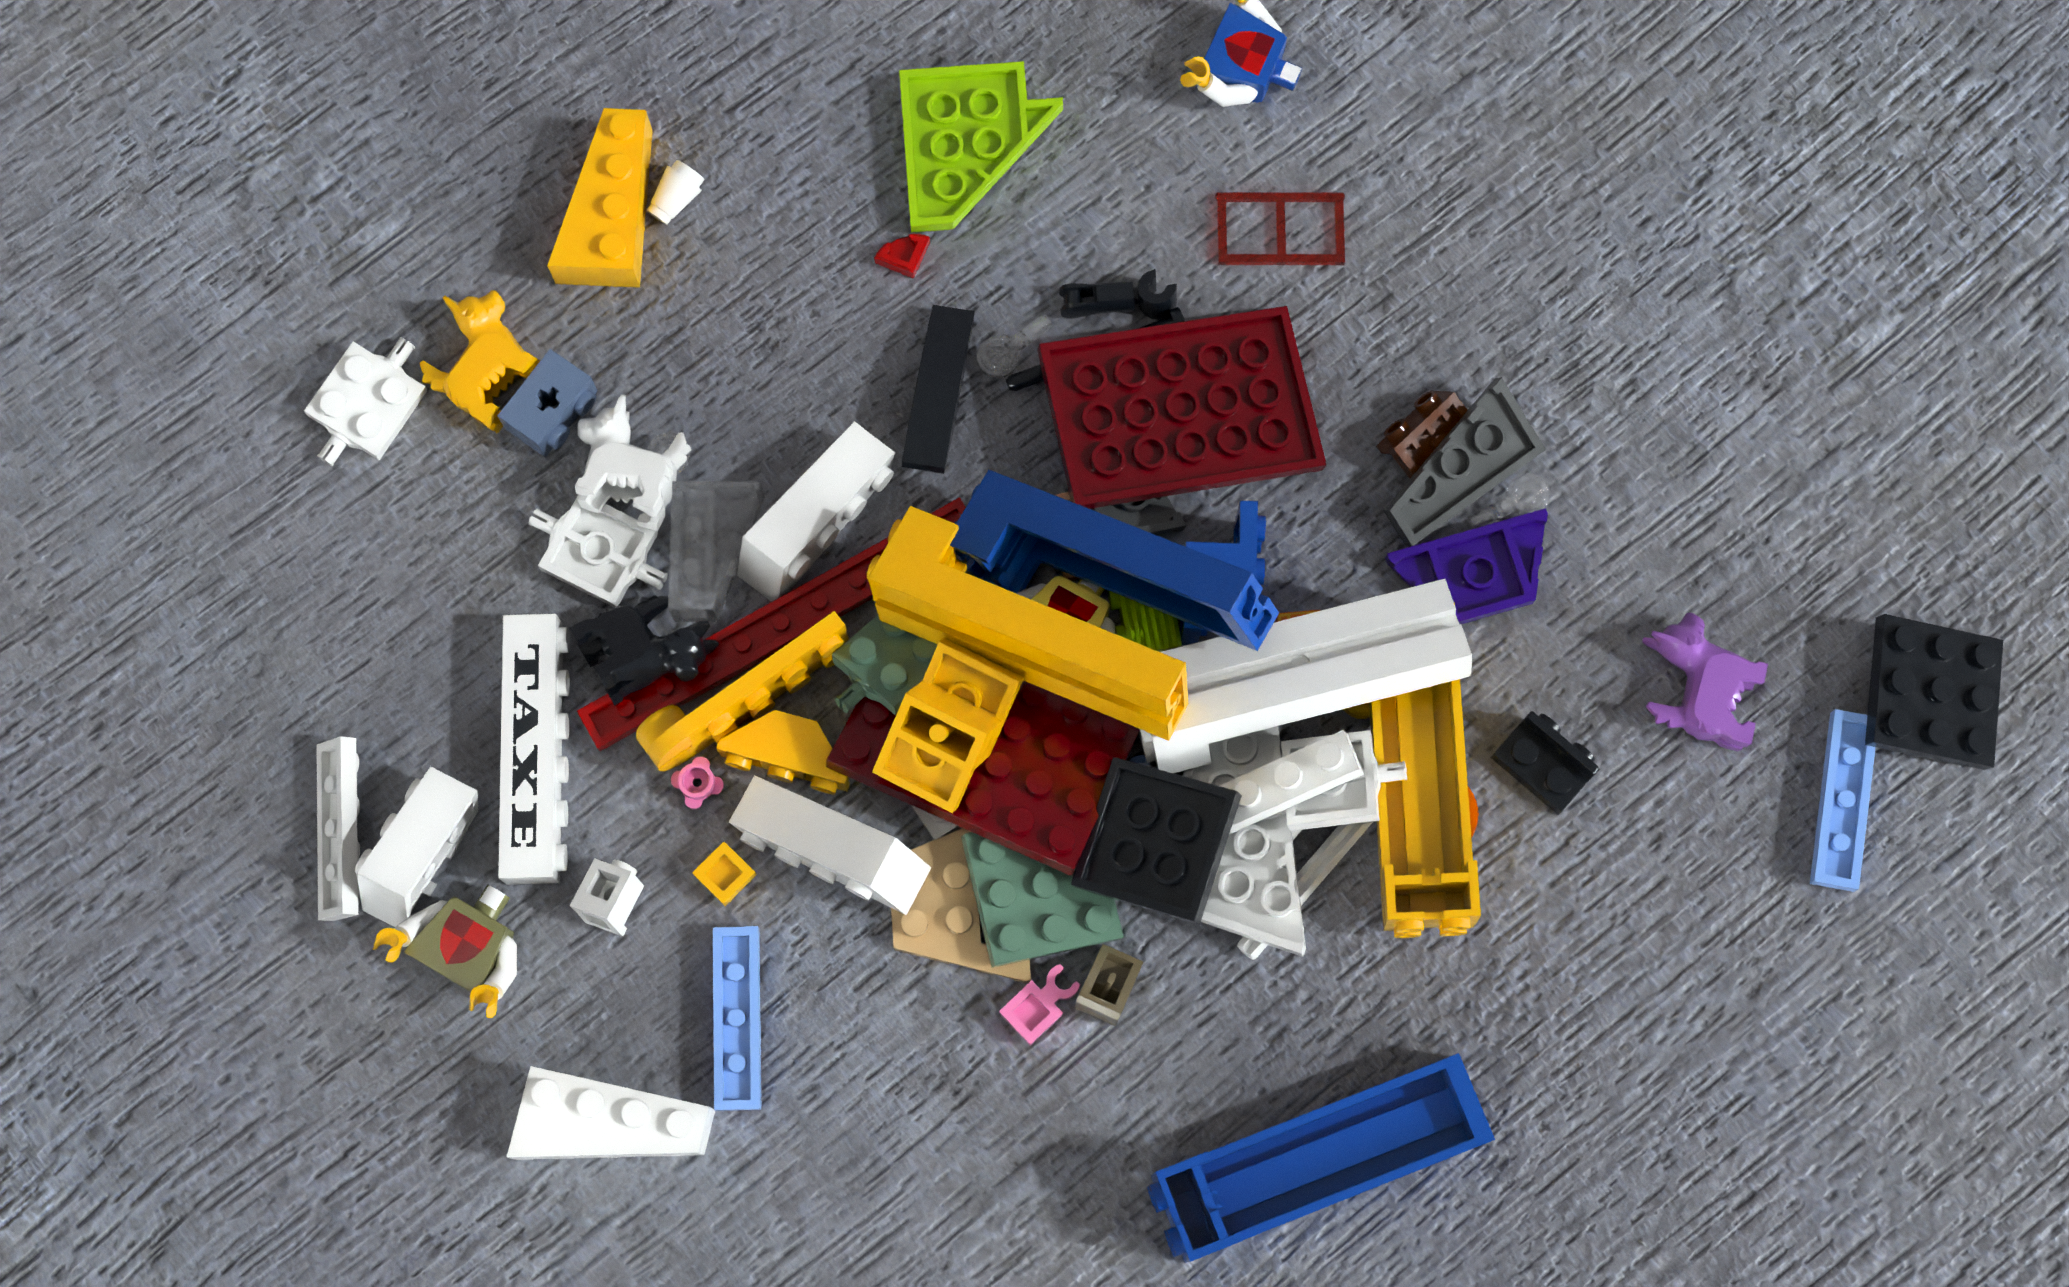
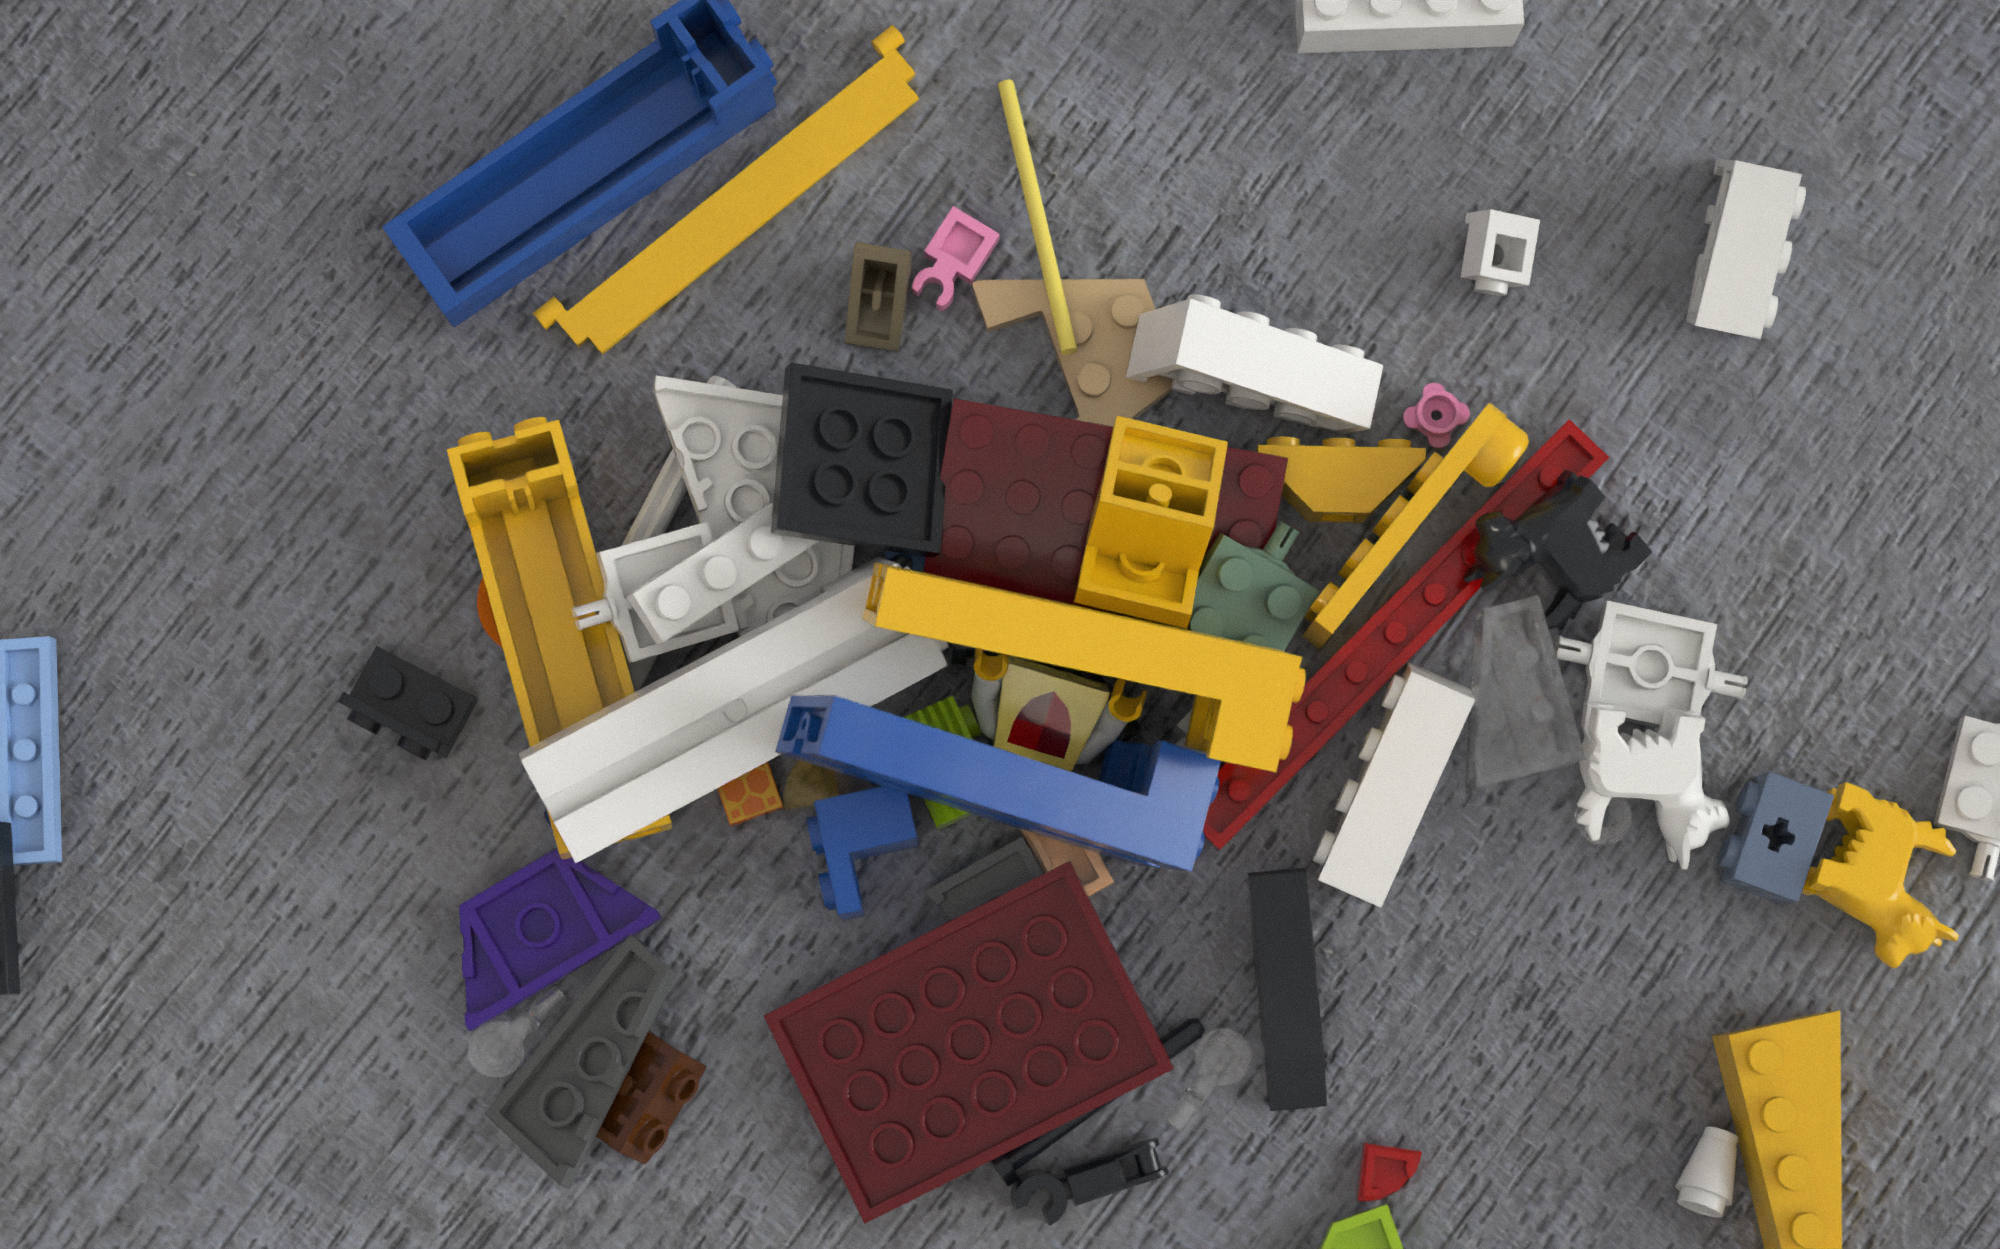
camera: 165 degrees right, 5 degrees up
white plate [317,736,361,921] -> none
torso [373,884,517,1018] -> none
white brick [498,614,570,885] -> none
yellow plate [692,842,757,906] -> none
light blue plate [713,926,761,1111] -> none
sand green plate [961,832,1124,968] -> none
medium lavender animal [1642,612,1768,752] -> none
none -> yellow piece [532,25,919,355]
none -> light yellow axle [998,79,1078,355]

